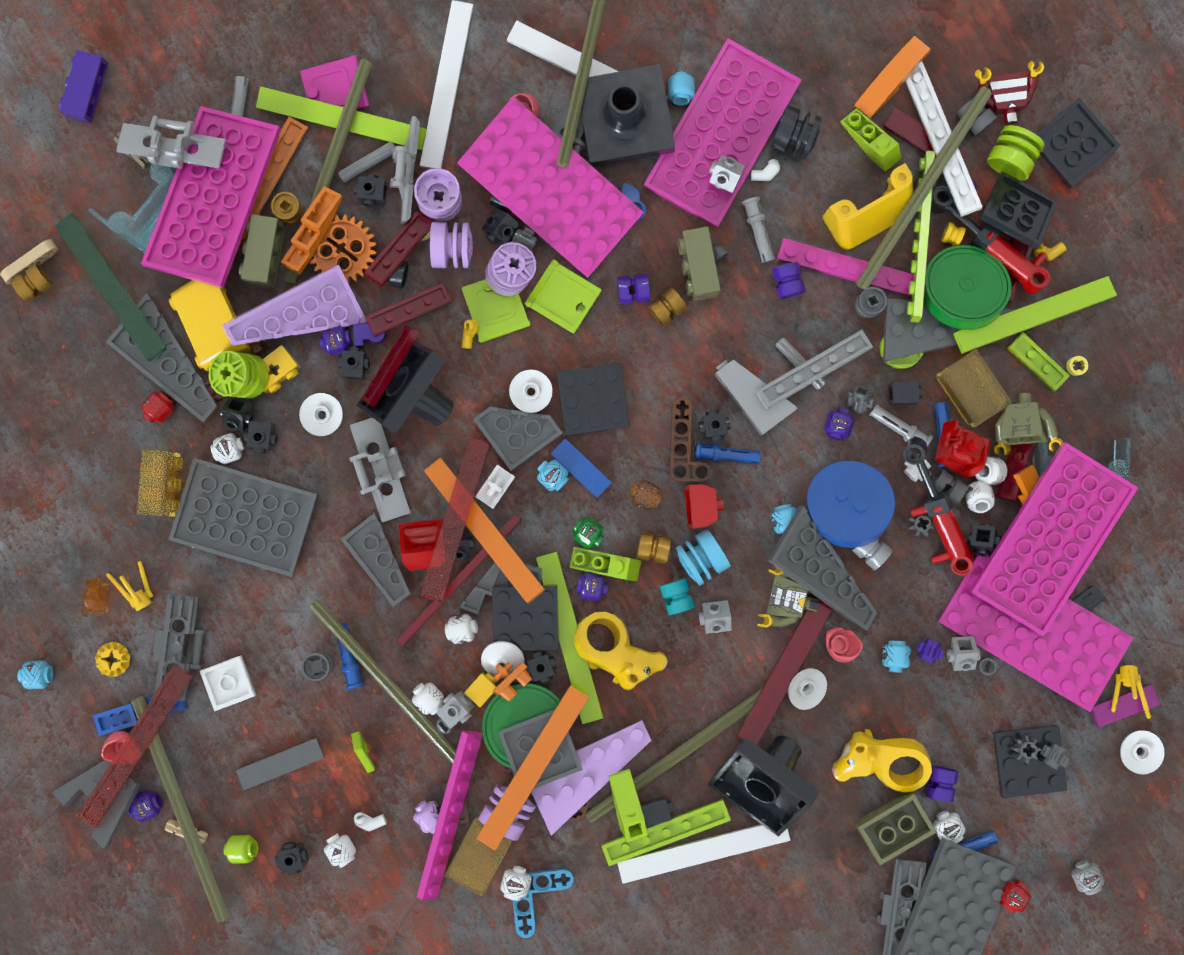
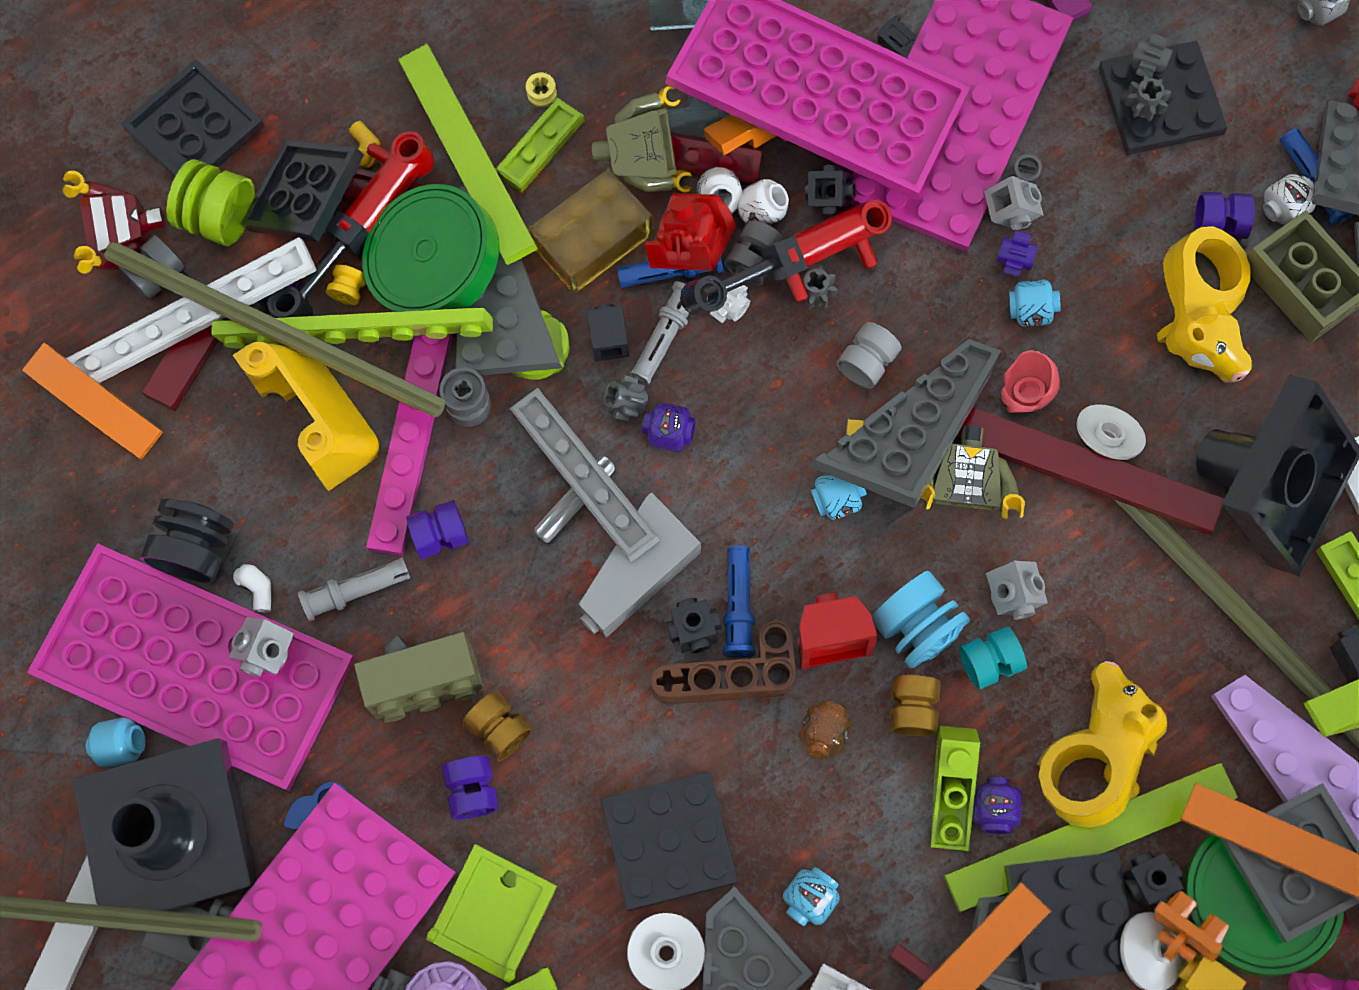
camera: 90 degrees left, 15 degrees down
blue tile [551,439,612,498] -> none
green head [572,517,604,549] -> none
blue brick [806,461,895,548] -> none
lime slope [840,108,902,172] -> none

